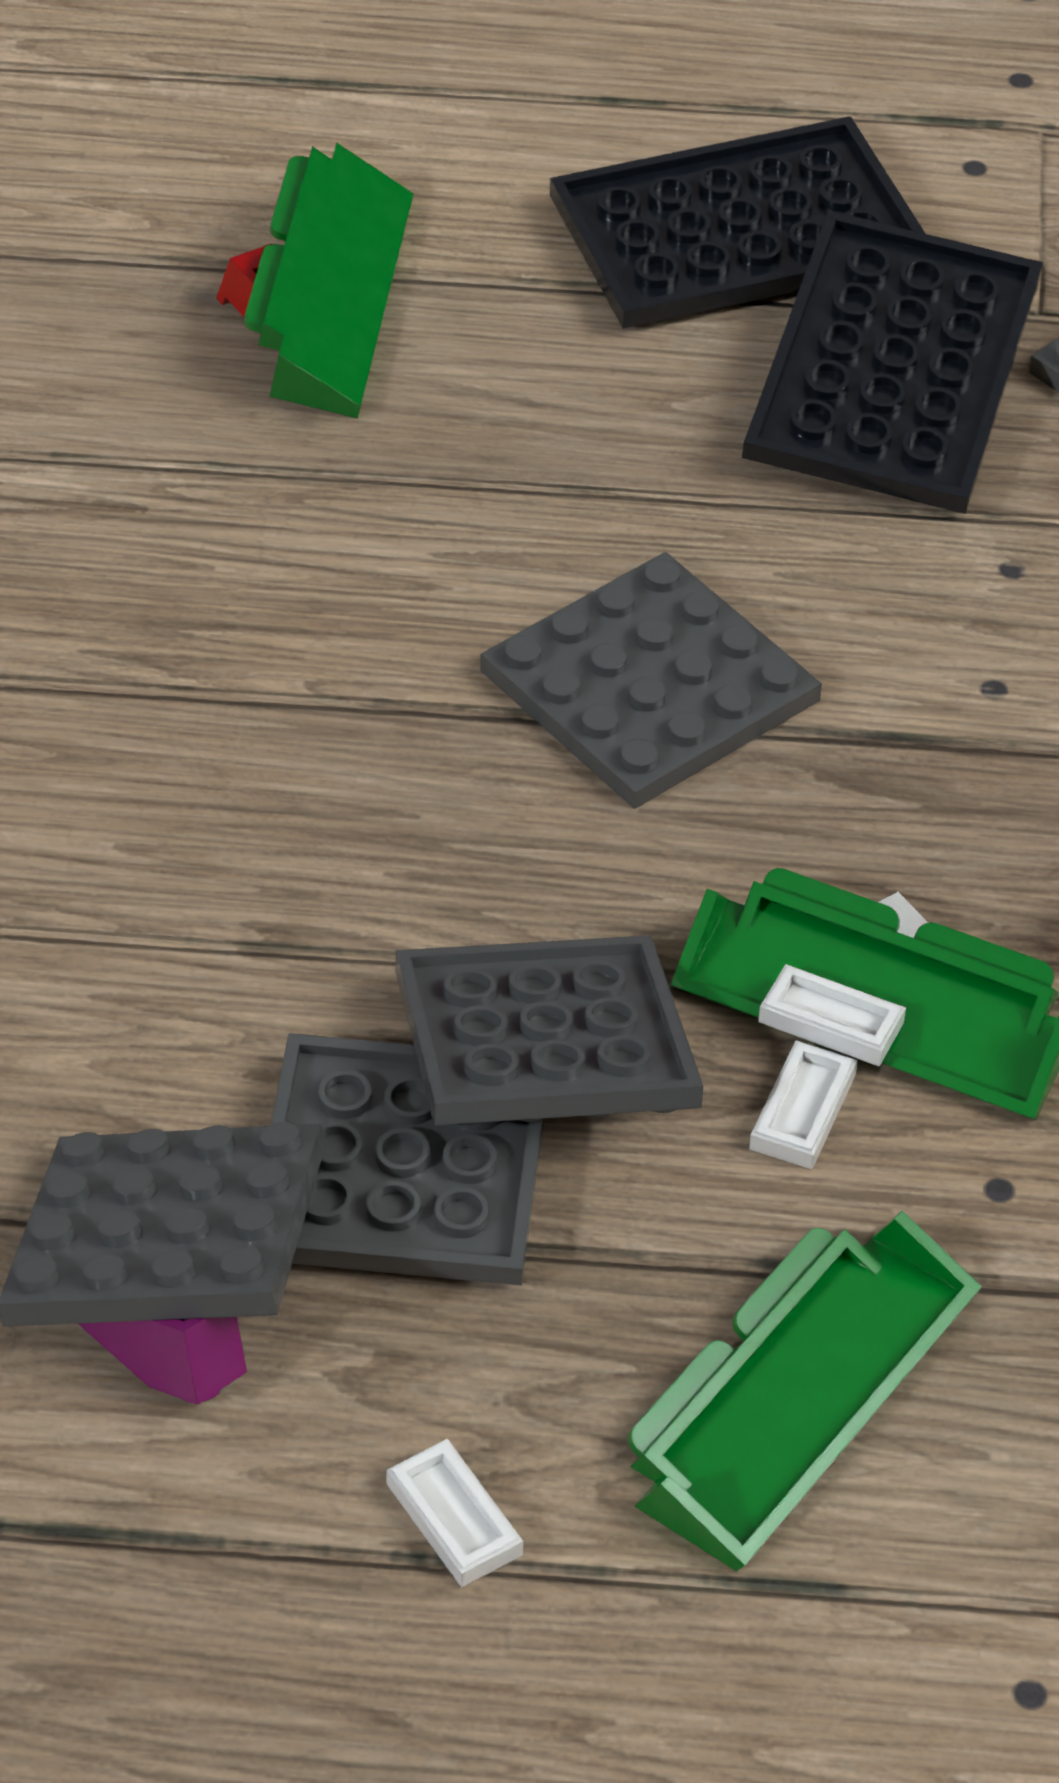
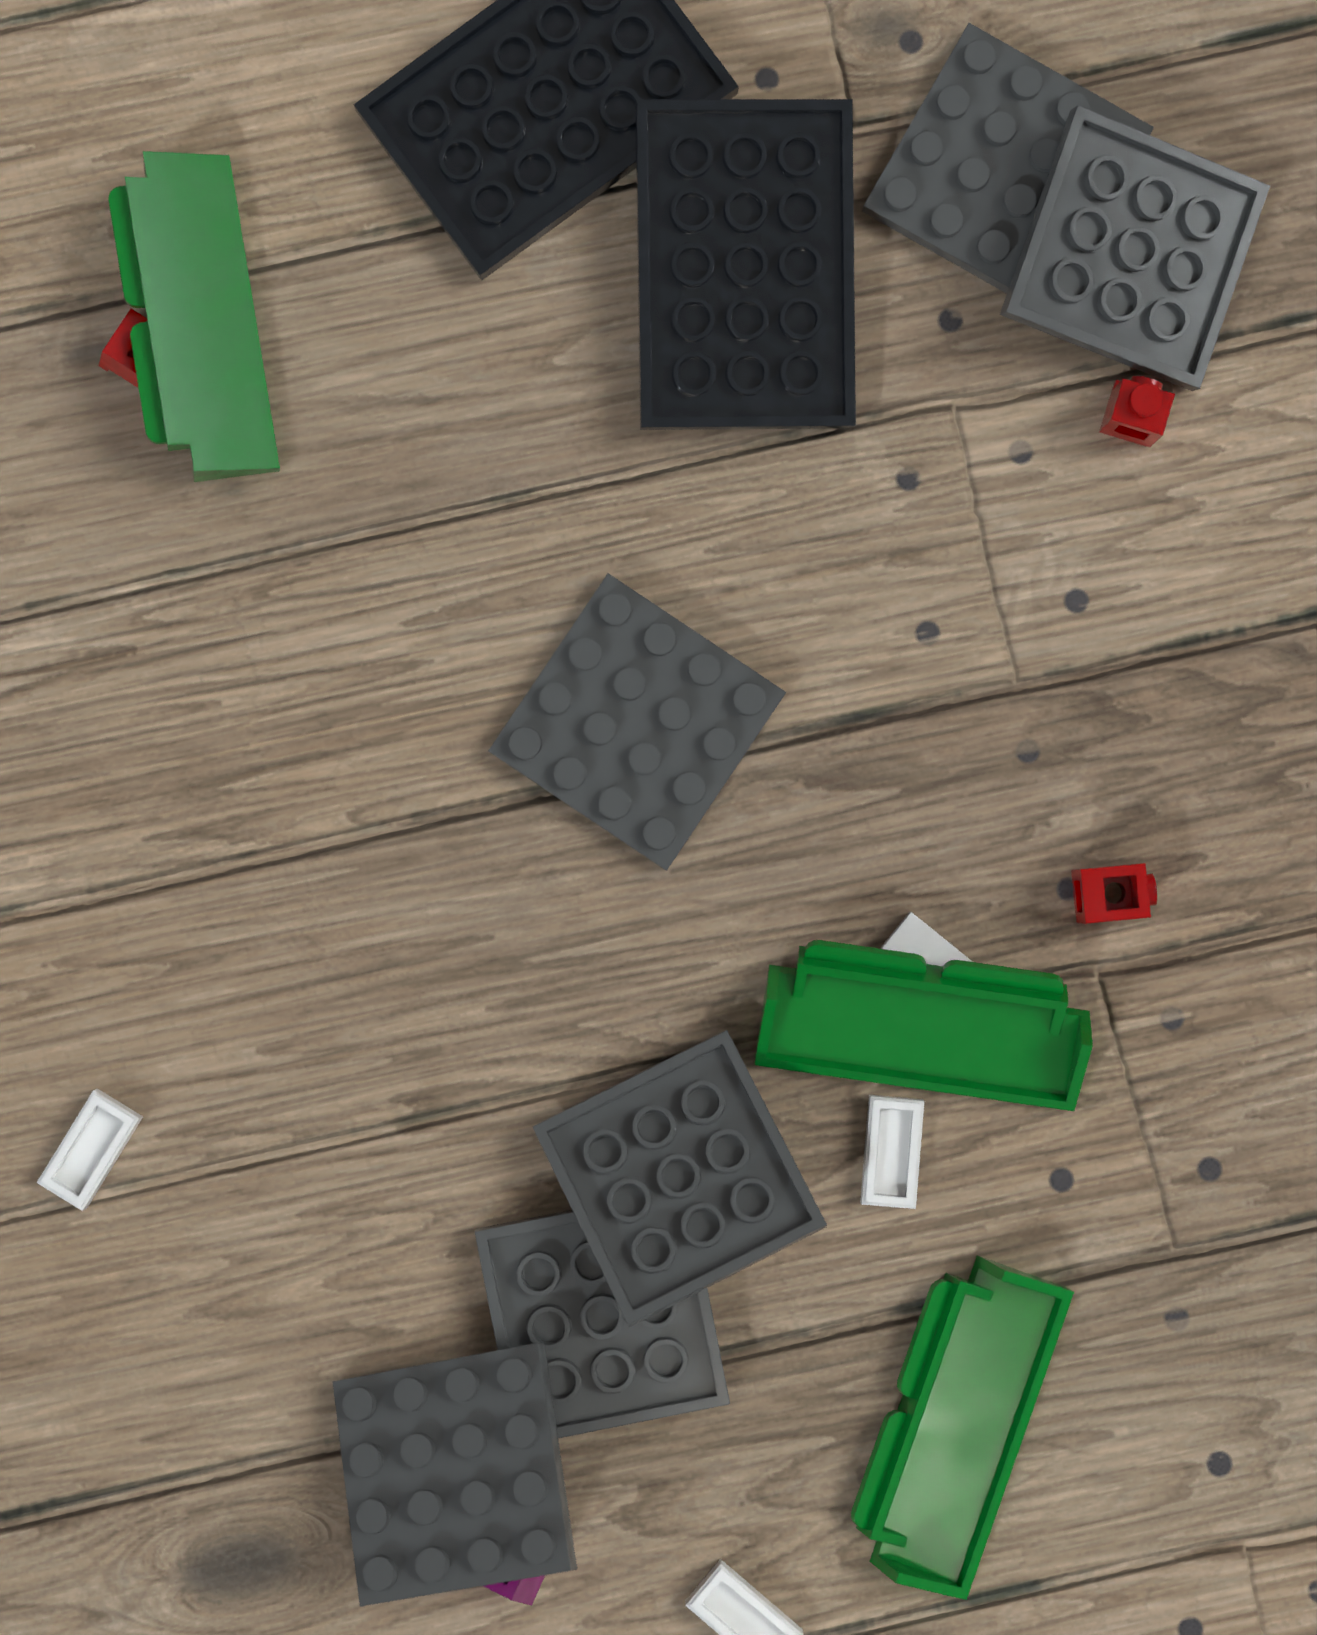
camera: 15 degrees left, 40 degrees up
white tile [758,964,906,1066] -> none

